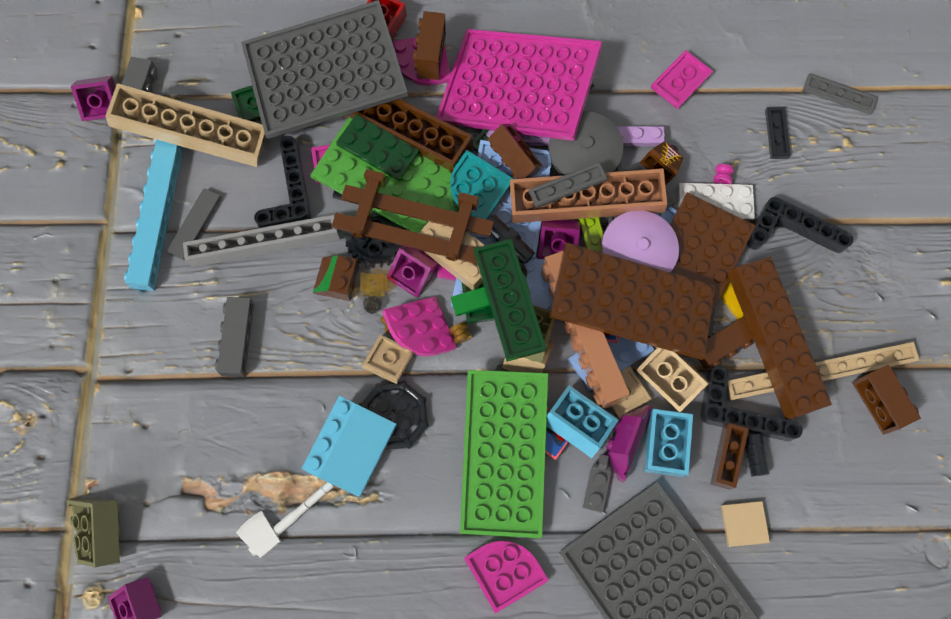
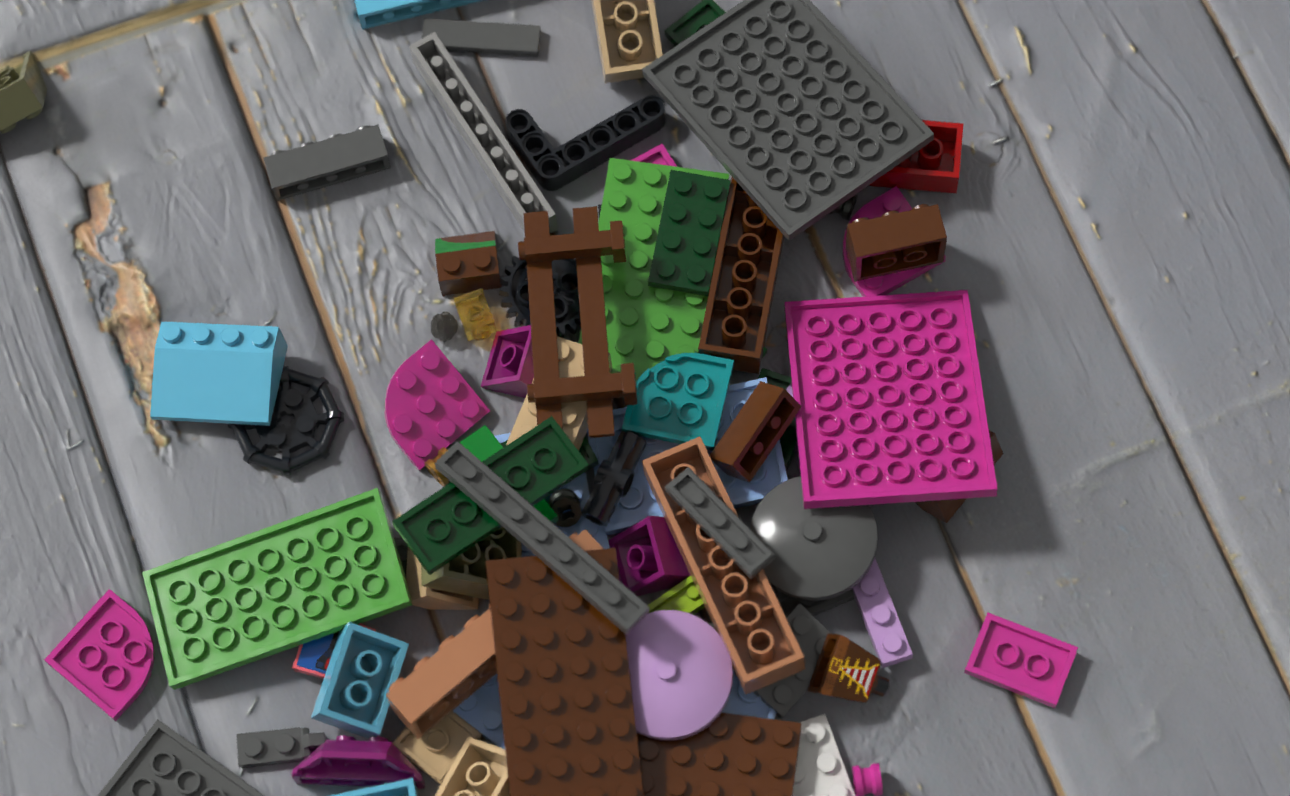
camera: 75 degrees right, 5 degrees down
white piece [236,482,334,558] -> none
tan tile [362,334,415,384] -> none
none -> dark grey plate [435,441,650,635]

